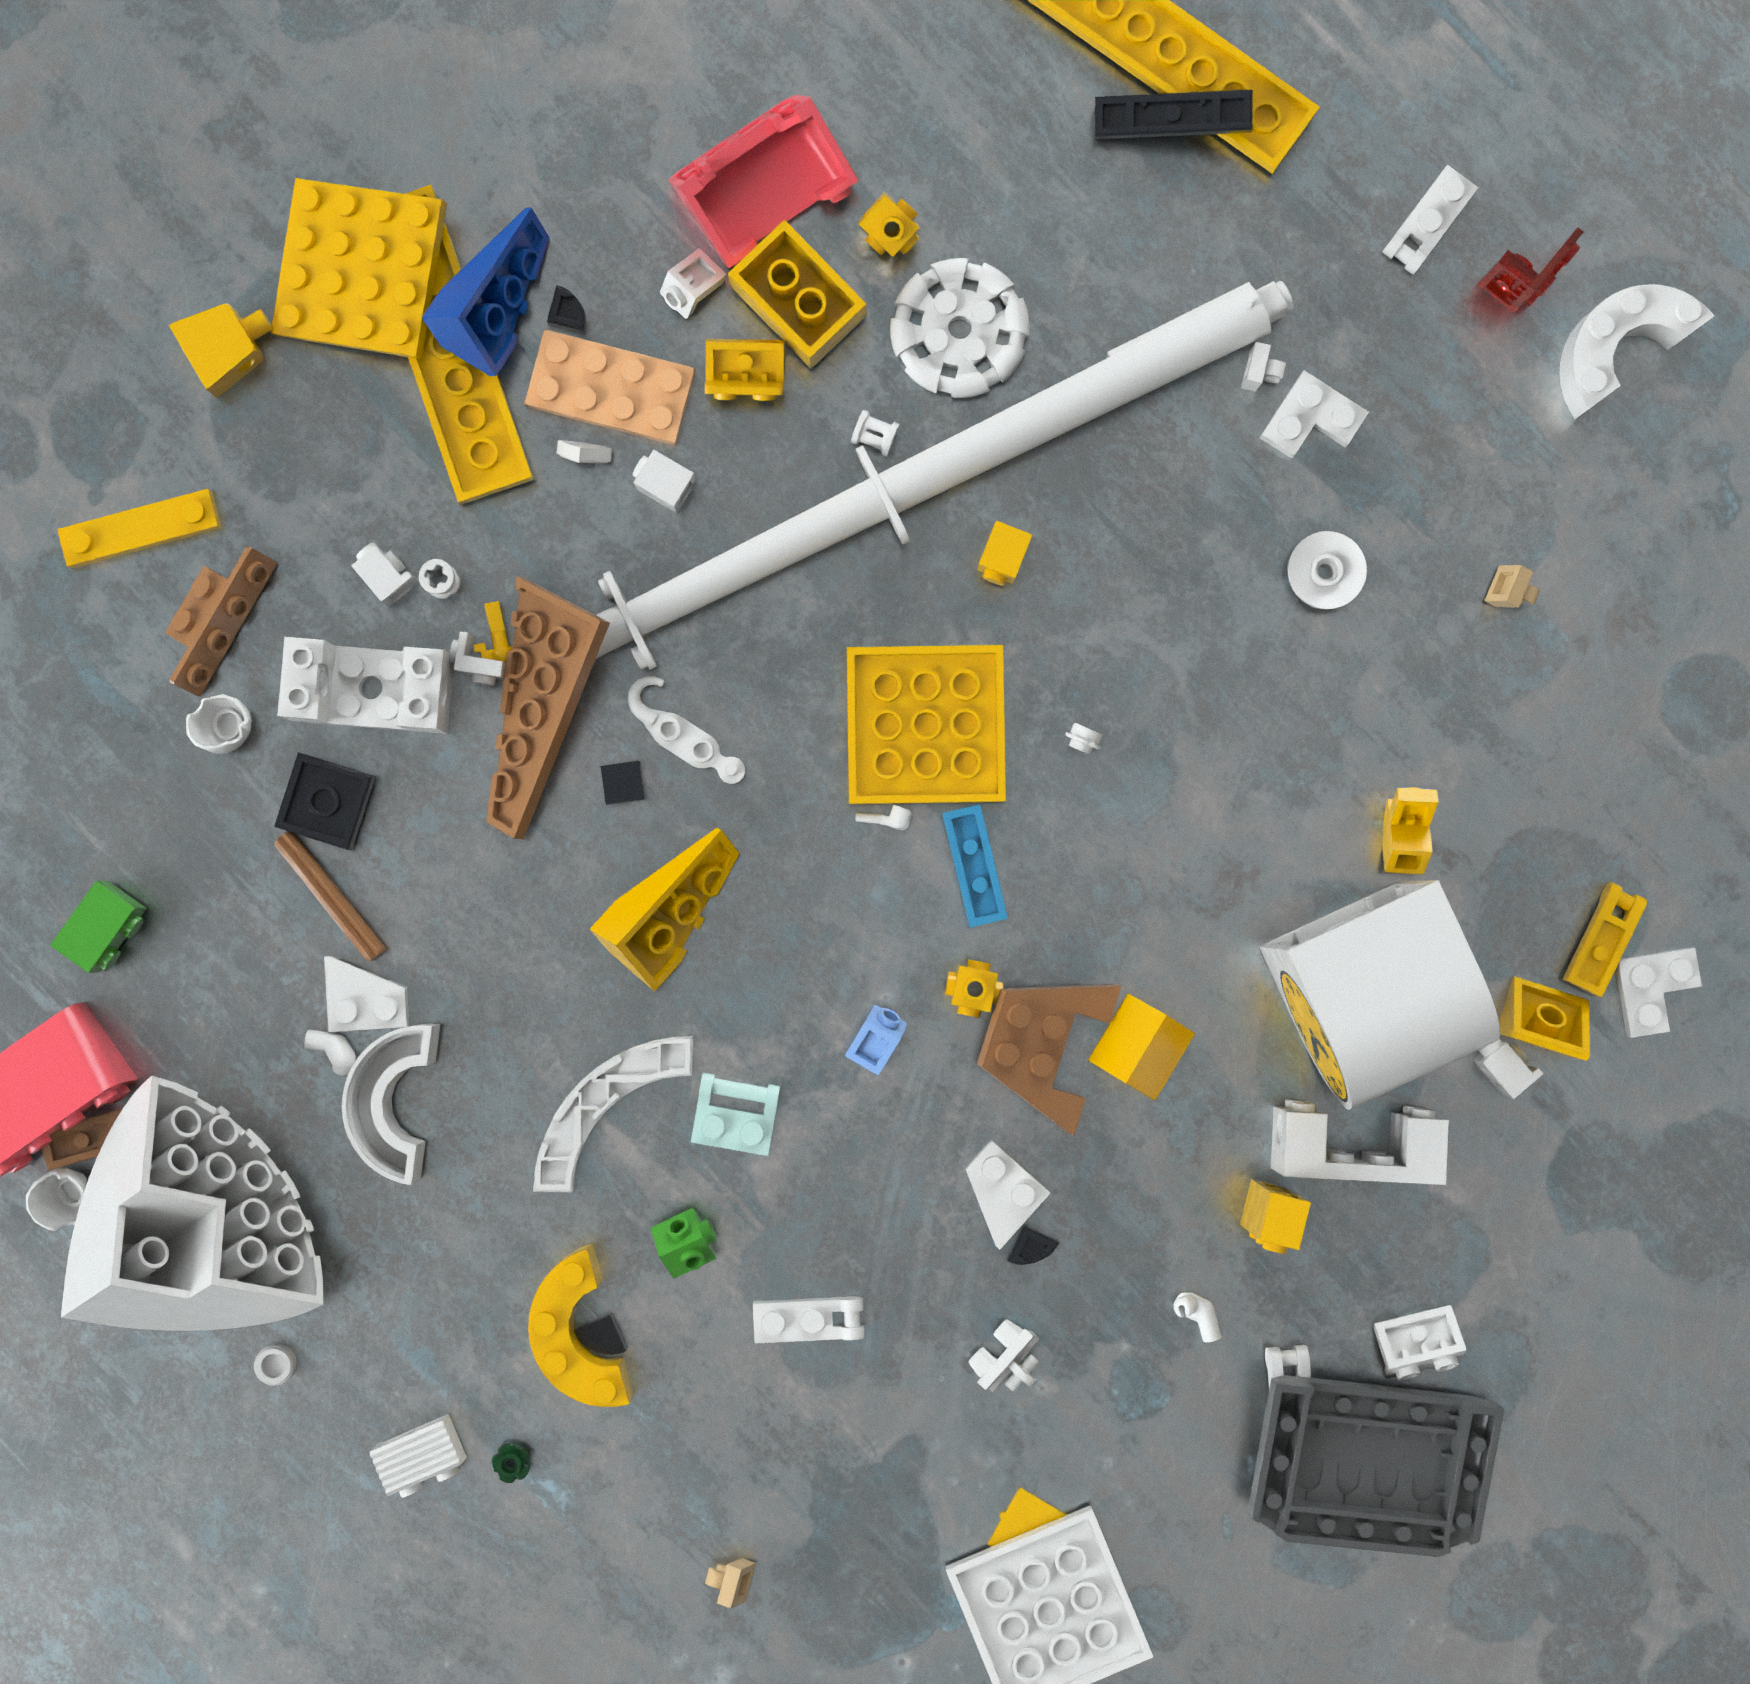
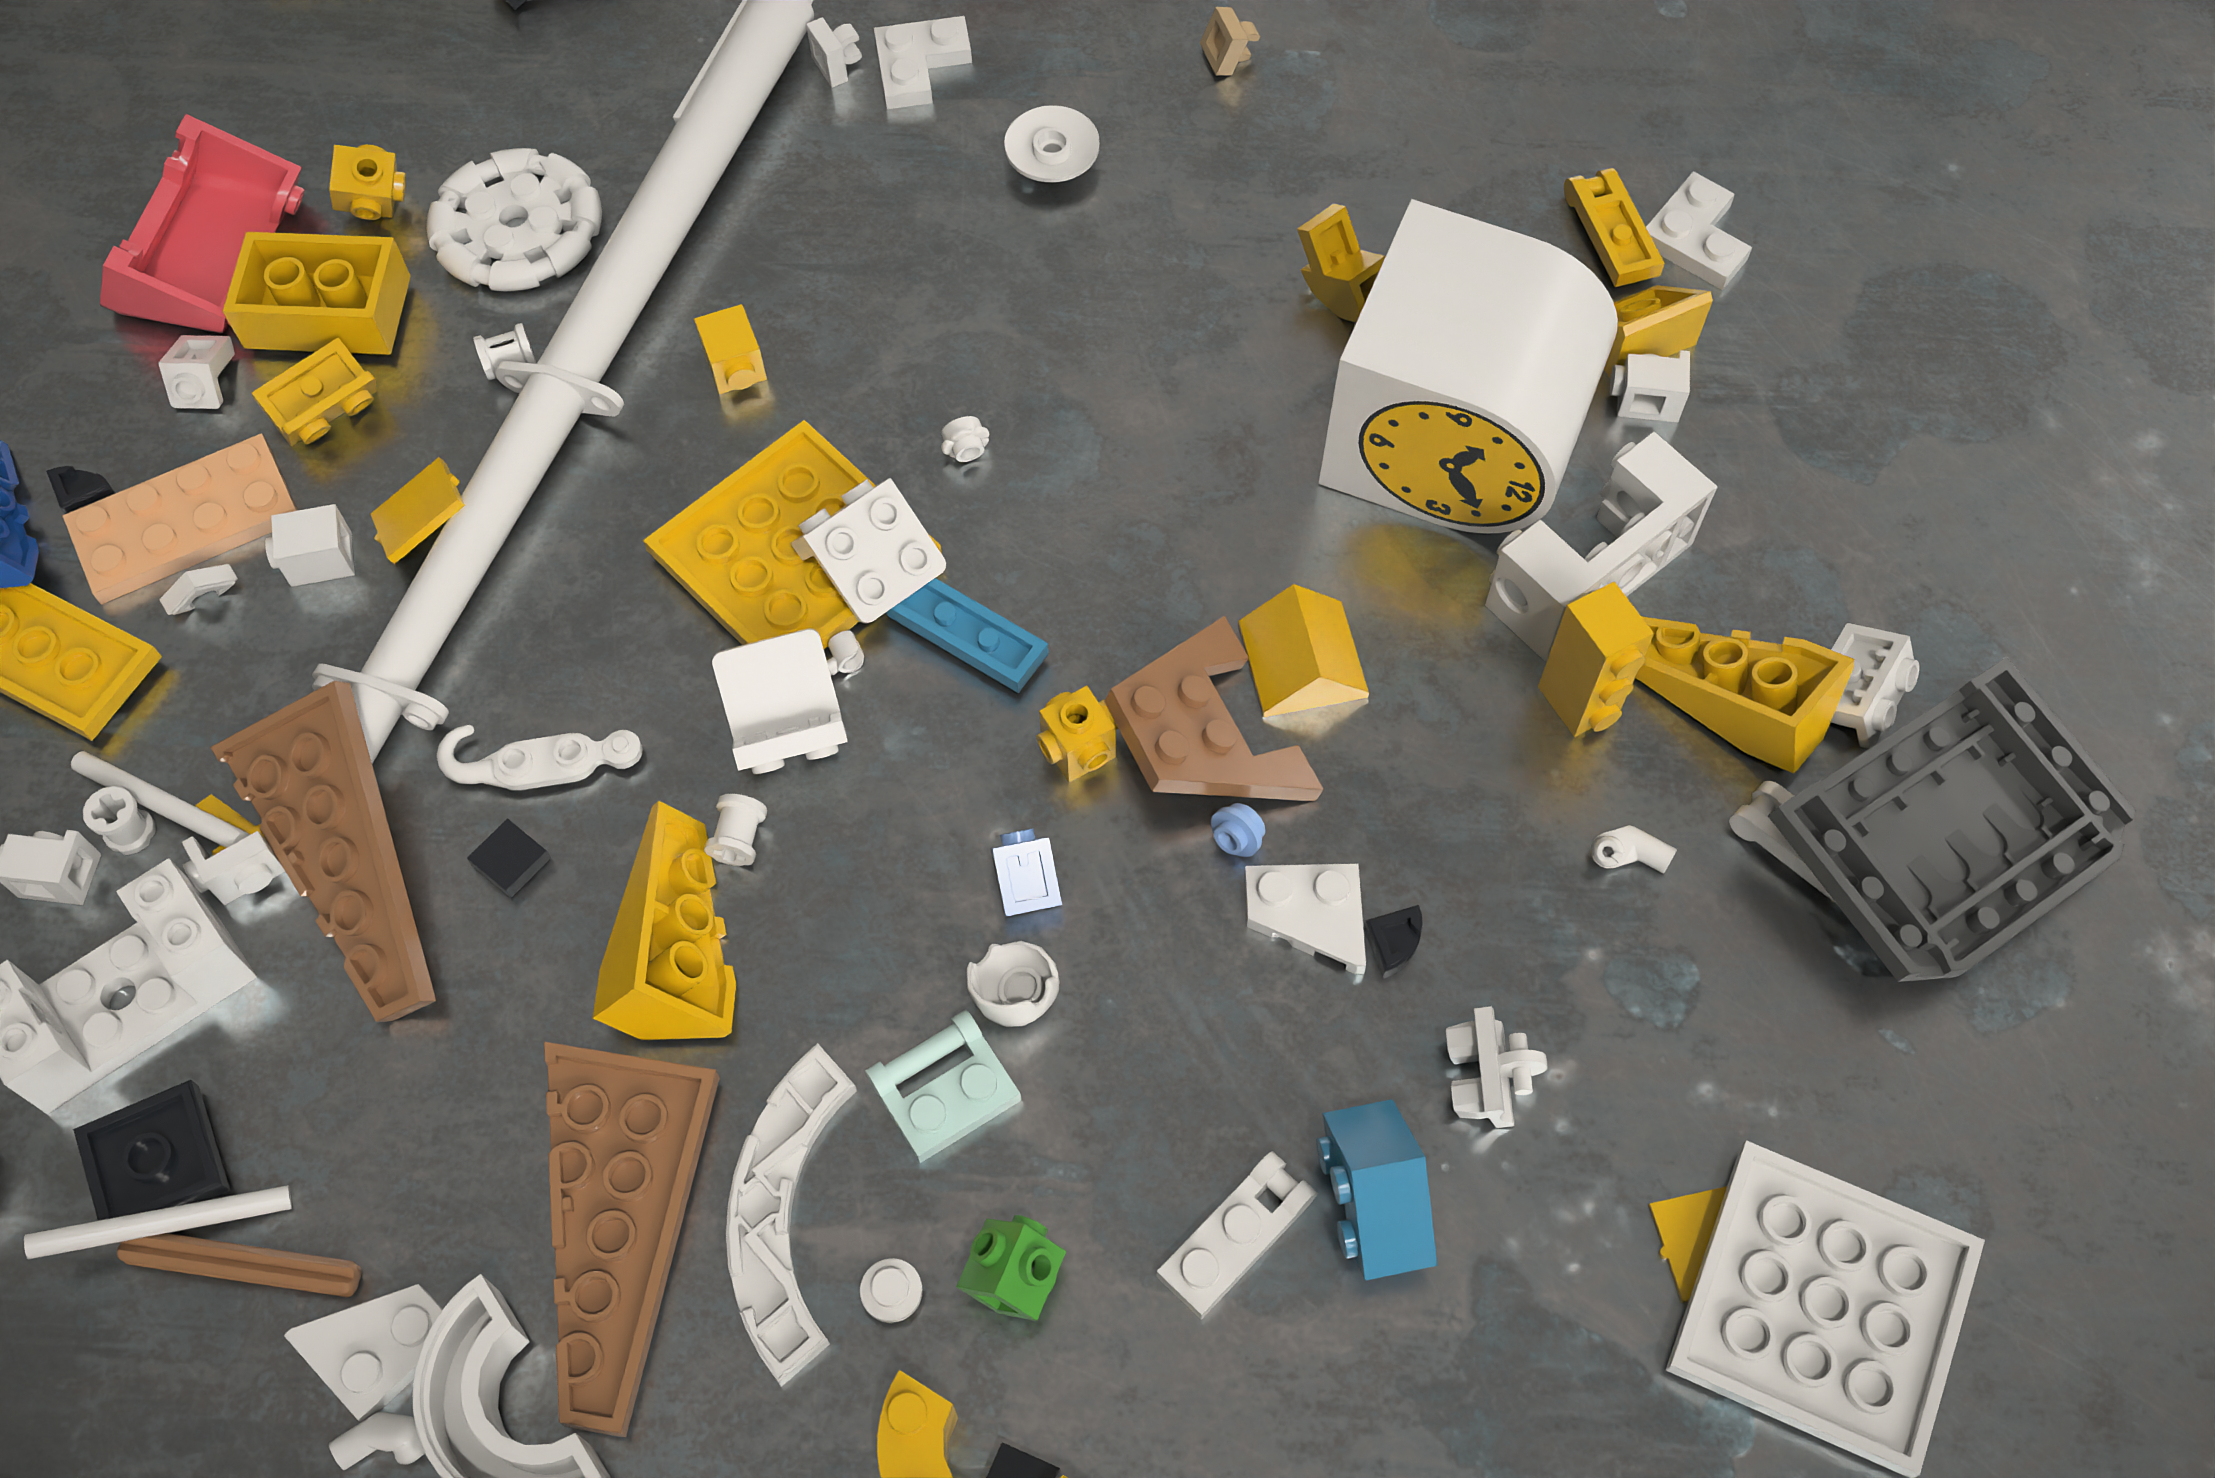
camera: 40 degrees left, 25 degrees down
none -> white bar [24,1185,292,1259]
none -> white bar [71,751,249,848]
none -> yellow piece [370,457,465,564]
none -> medium nougat wing [544,1042,720,1438]
none -> white bush [704,794,767,866]
none -> white bracket [712,628,848,774]
none -> white bracket [791,478,946,623]
none -> white plate [860,1258,923,1323]
none -> white hair [966,941,1060,1027]
none -> light blue plate [1211,803,1265,857]
none -> dark azure brick [1316,1099,1438,1281]
none -> yellow wedge [1635,616,1854,774]

